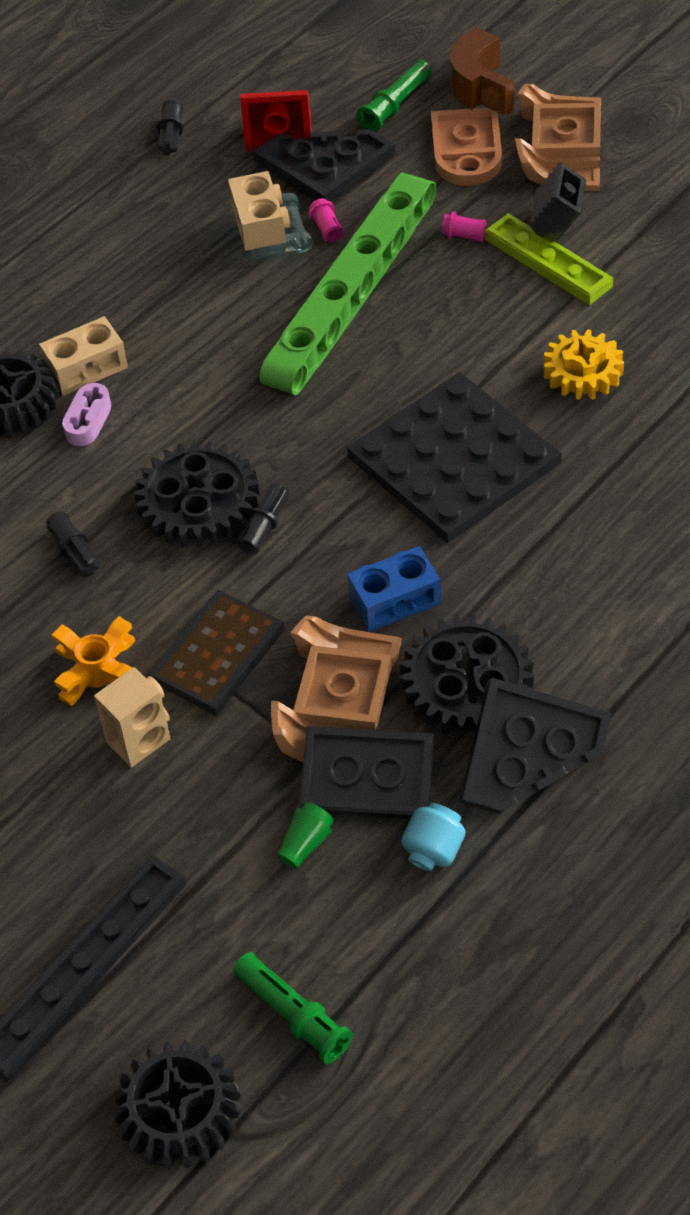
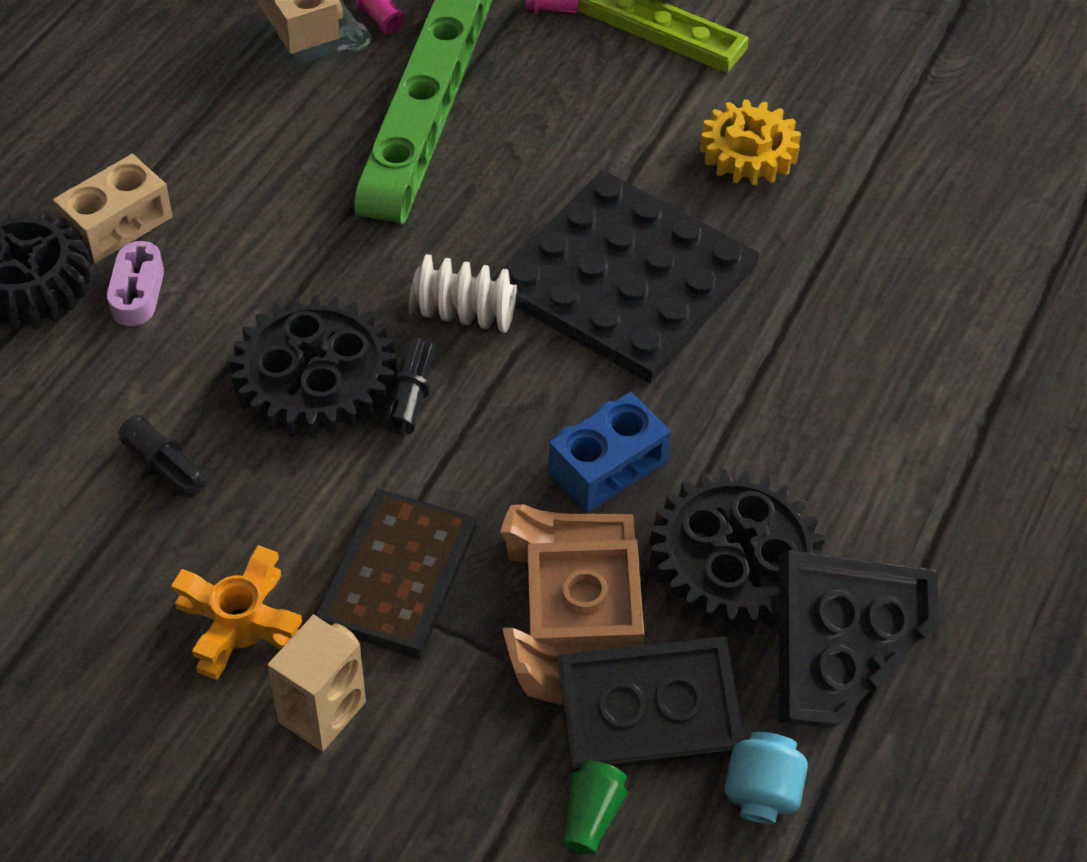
camera: 20 degrees left, 0 degrees up
none -> white piece [409,254,517,333]

